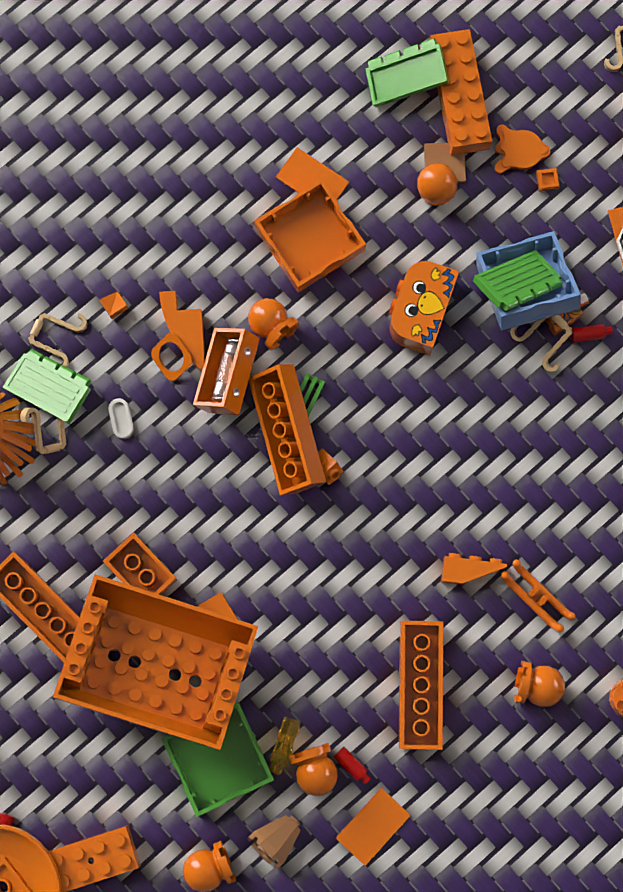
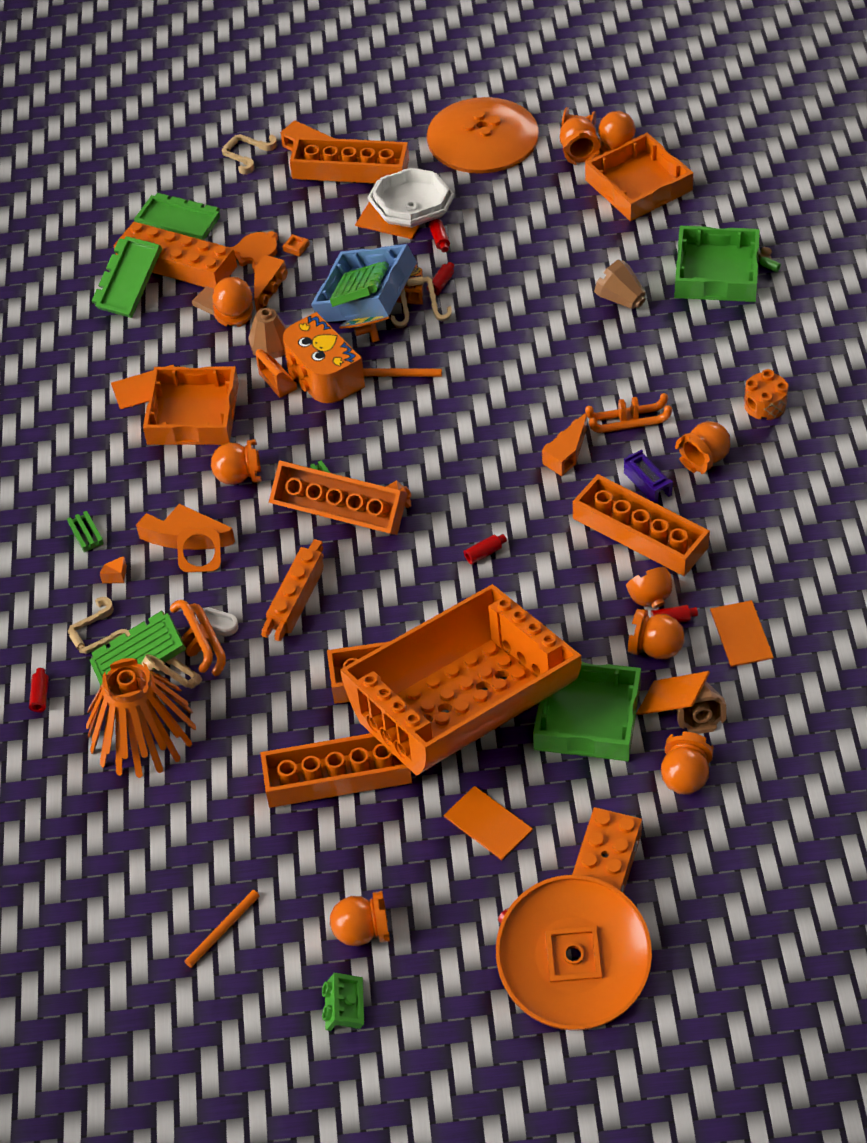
camera: 50 degrees left, 30 degrees down
orange piece [193,328,260,415] -> none
clear yellow hinge [269,716,300,775] -> none
none -> bright green tile [67,511,104,552]
none -> bright green hinge [134,193,220,240]
none -> orange piece [170,600,226,676]
none -> medium nougat cone [248,308,287,358]
none -> orange slope [254,254,288,312]
none -> orange tile [255,349,297,398]
none -> orange hinge [261,539,324,641]
none -> orange shield [339,316,389,342]
none -> orange bar [363,368,442,377]
none -> orange window [444,786,533,860]
none -> red cylinder [464,534,507,565]
none -> dark purple window [624,449,673,504]
none -> orange cylinder [626,567,672,609]
none -> orange window [636,671,710,715]

